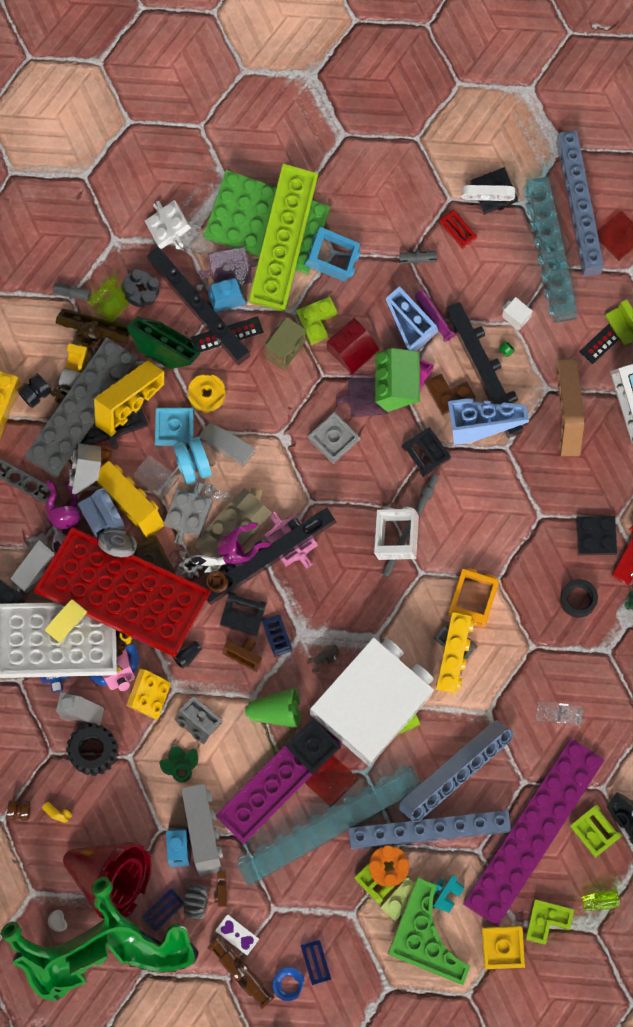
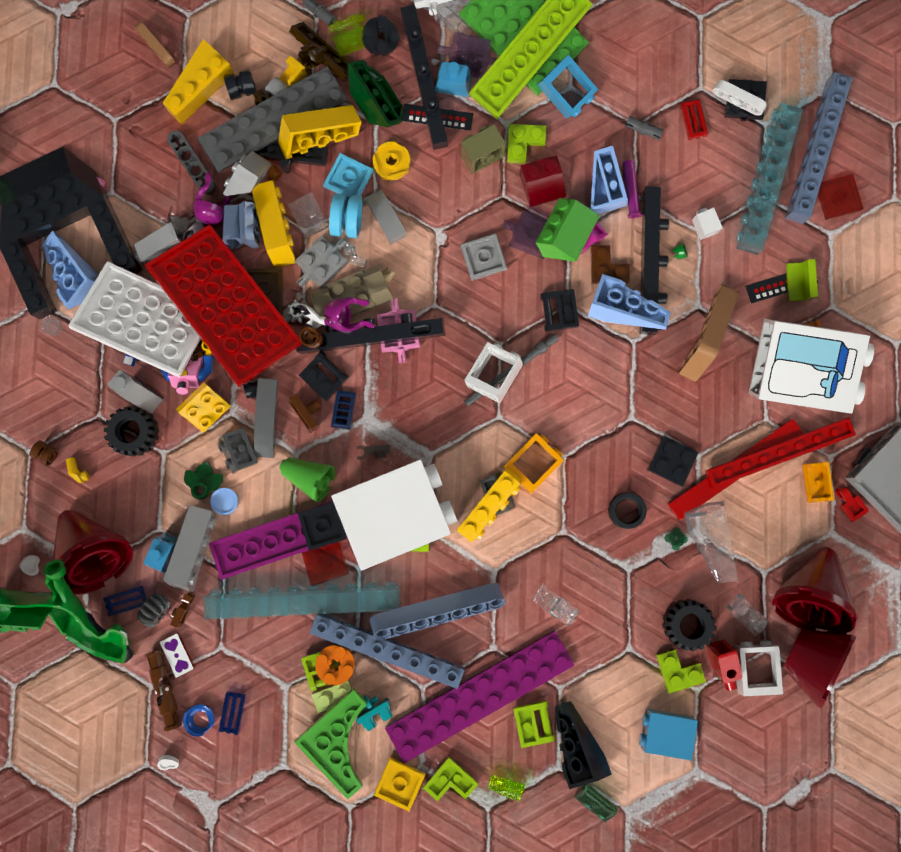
camera: 25 degrees right, 10 degrees up
light yellow slope [45,599,88,643] -> none
light grey tile [98,529,137,557] -> none
none -> light blue piece [210,488,239,515]
none -> dark grey slope [254,378,279,458]

